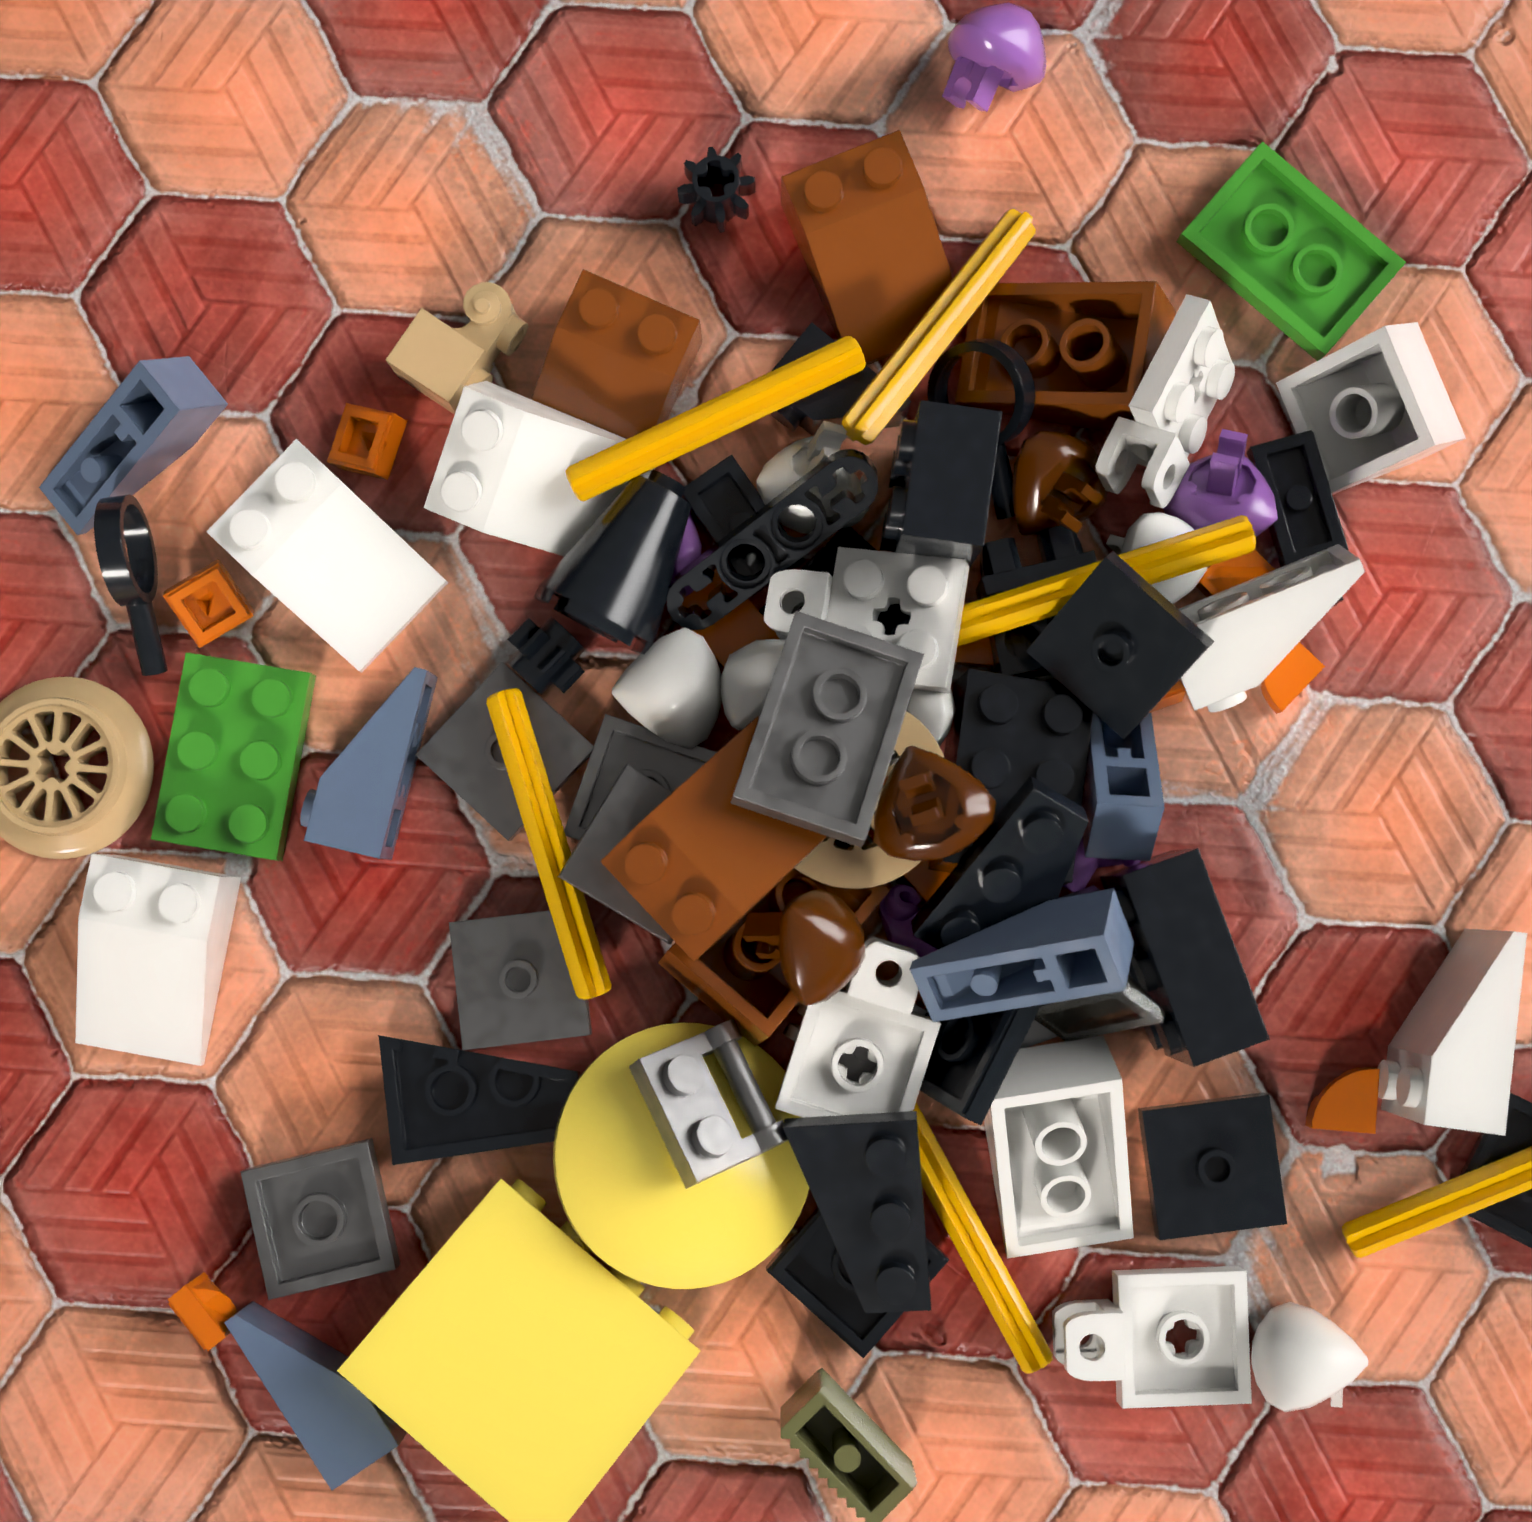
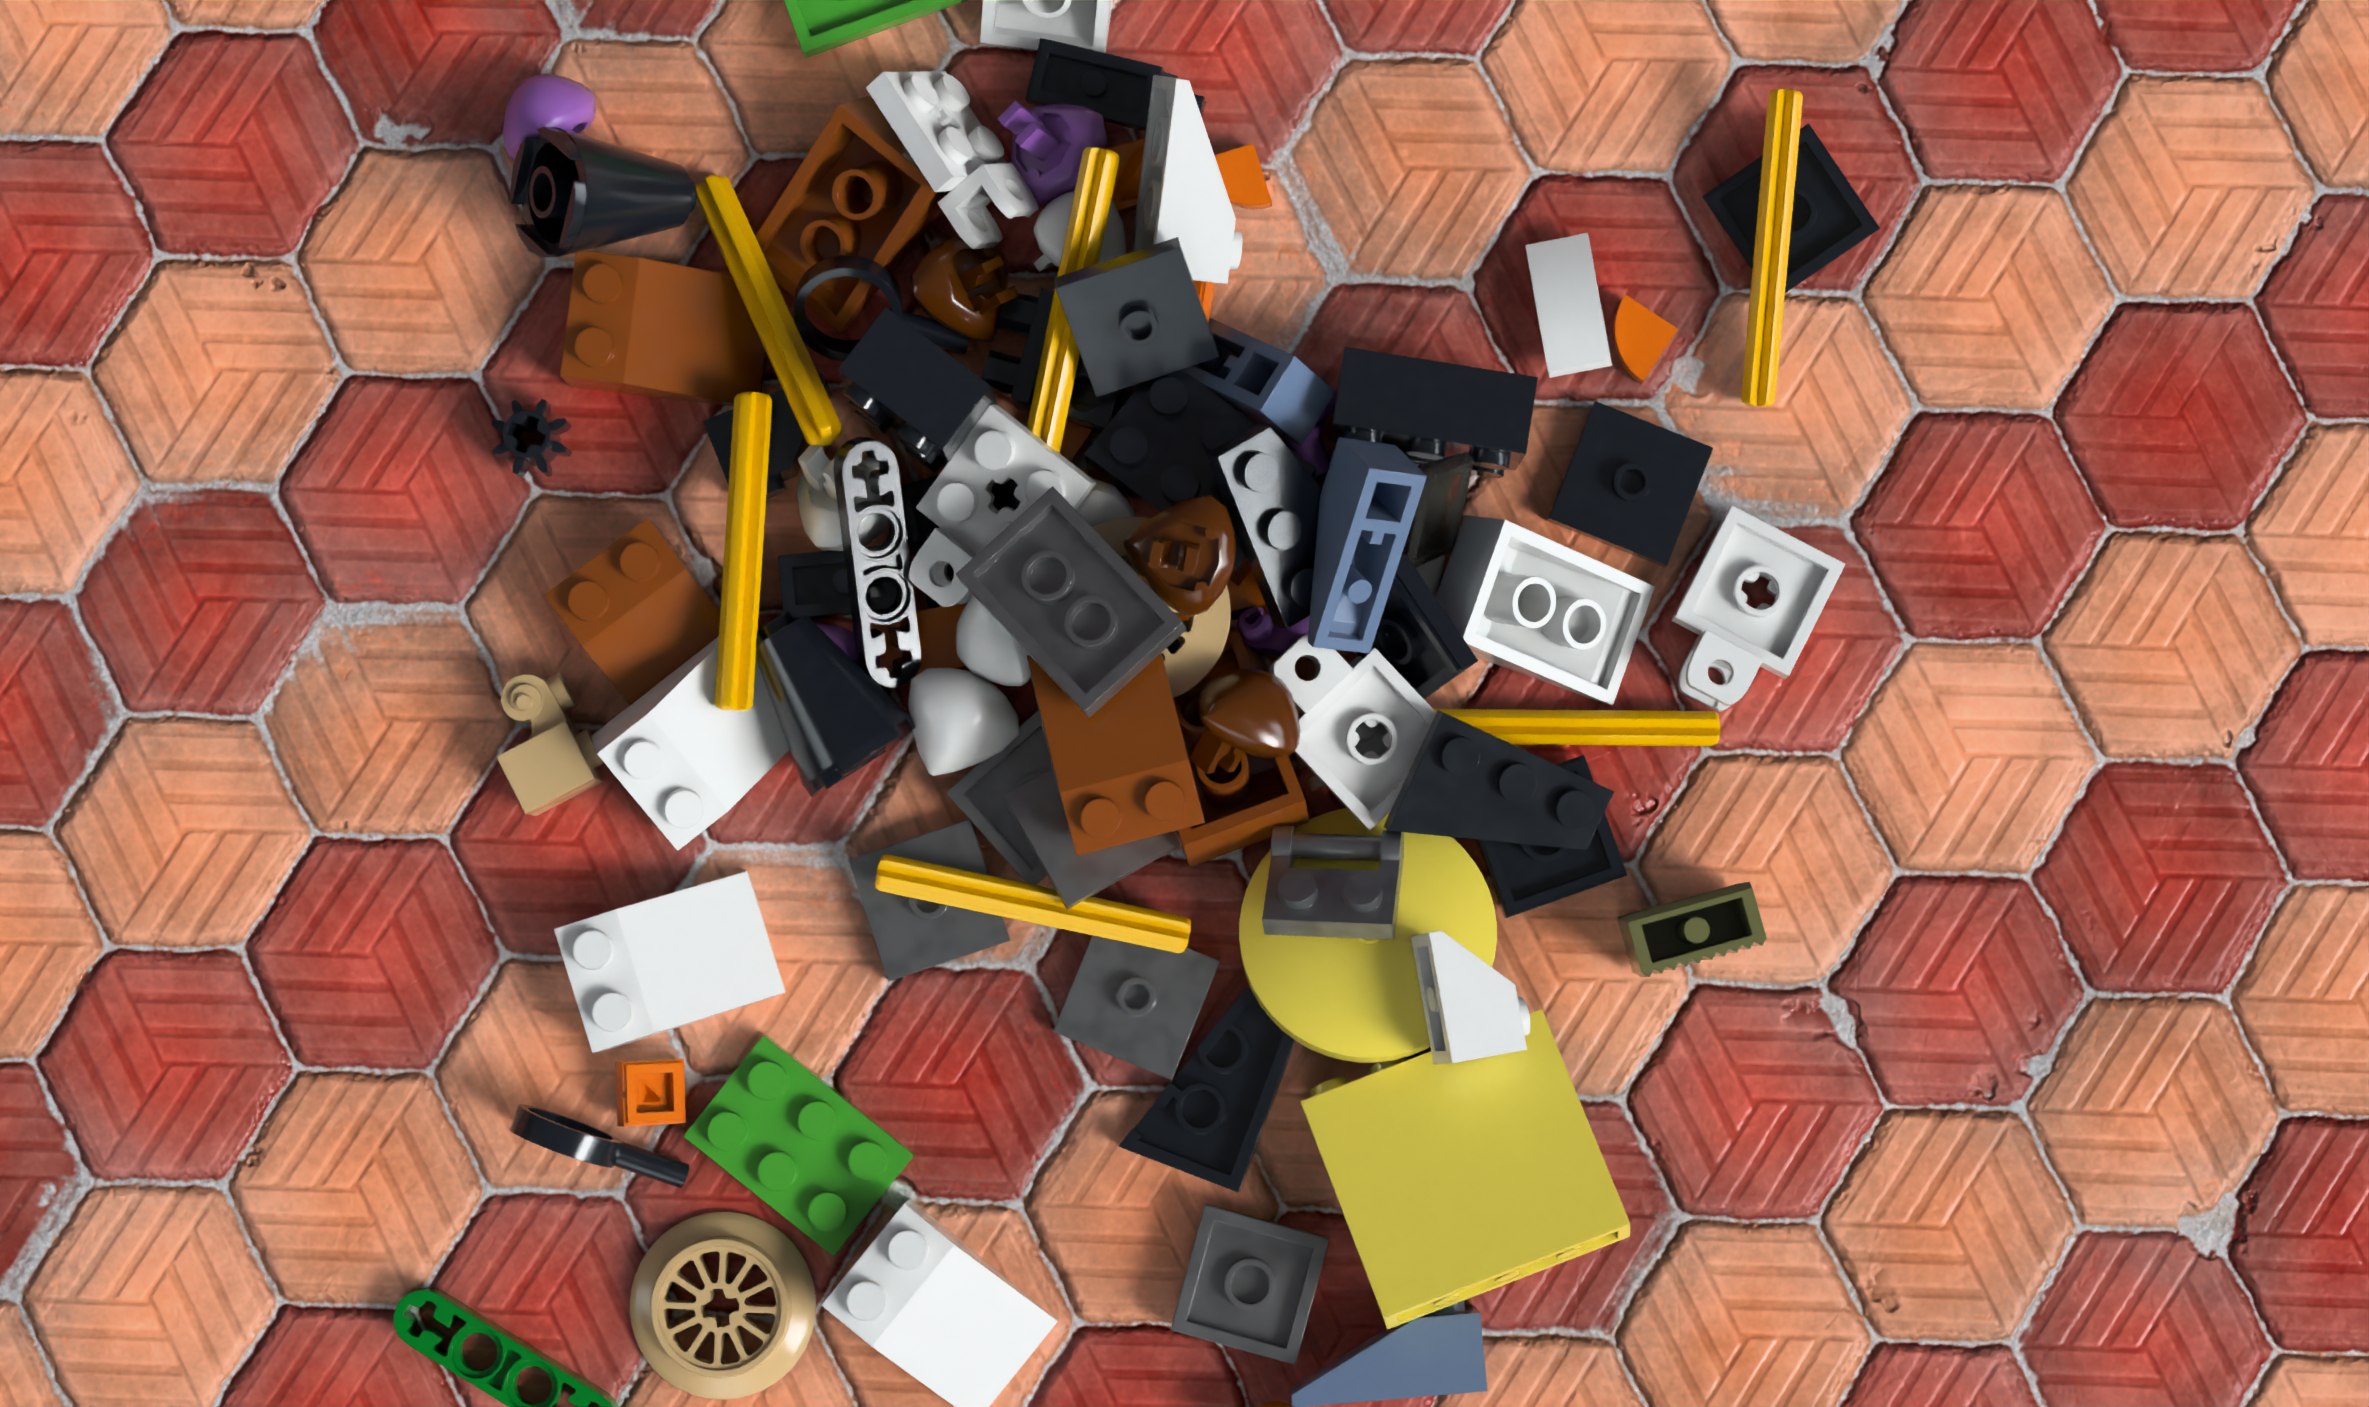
camera: 60 degrees left, 0 degrees up
sand blue slope [39,356,228,535] -> none
sand blue slope [300,667,438,860] -> none
orange tile [327,403,407,480] -> none
black gear [507,616,586,695] -> none
white piece [1251,1302,1368,1412] -> none
white slope [1378,929,1528,1136] -> none
none -> black cone [510,127,697,257]
none -> white slope [1411,930,1530,1065]
none -> white slope [1525,233,1612,378]

